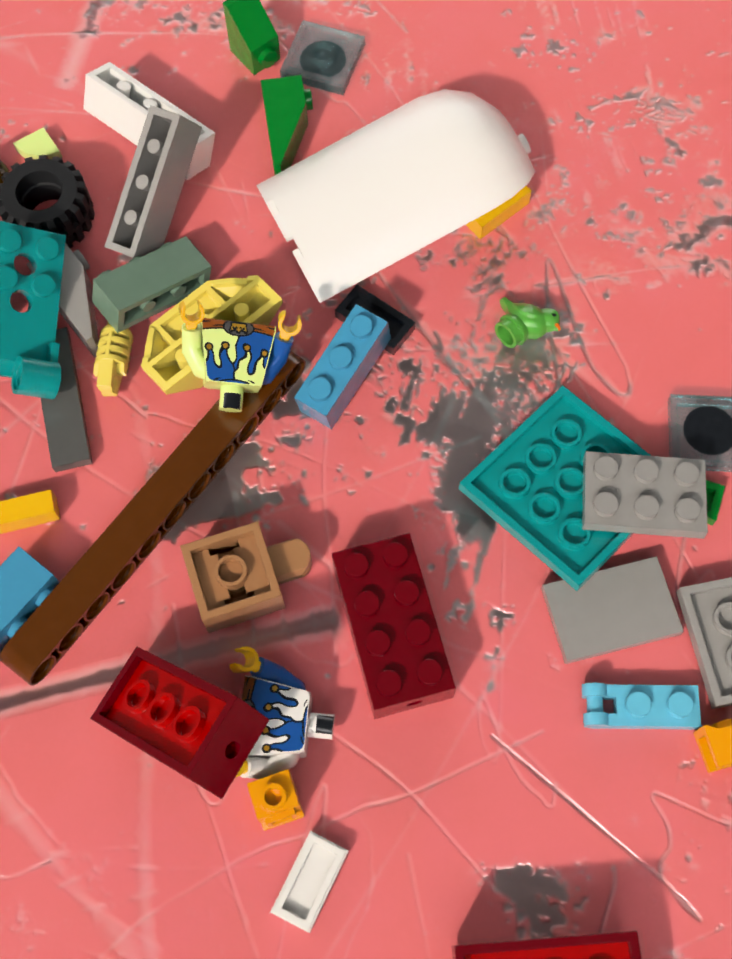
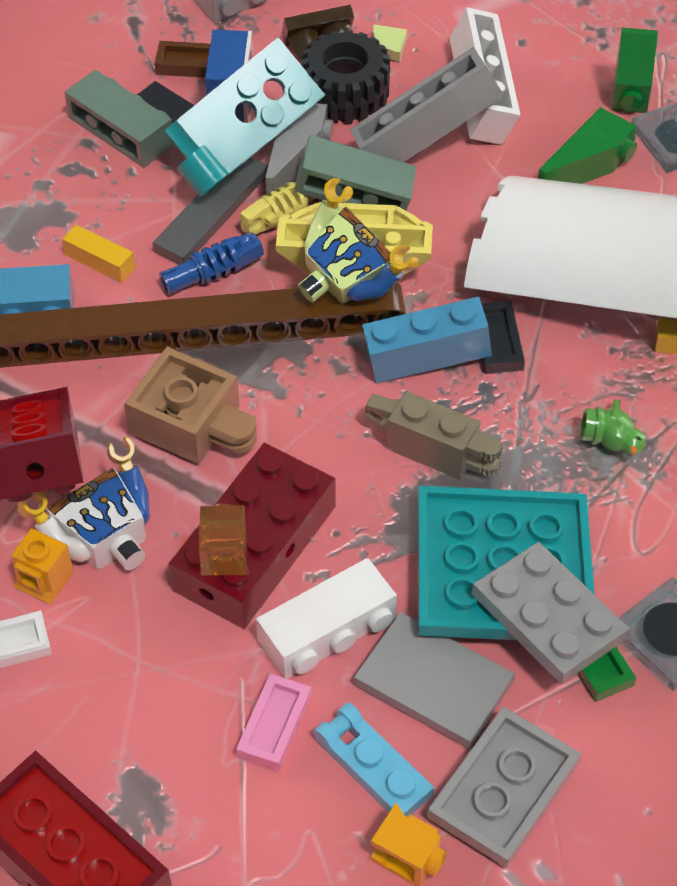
camera: 45 degrees right, 15 degrees down
none -> blue hinge [159,232,264,295]
none -> clear orange brick [199,504,247,575]
none -> bright pink tile [236,673,312,772]
none -> white brick [256,558,397,679]
none -> dark tan hinge [365,391,503,480]

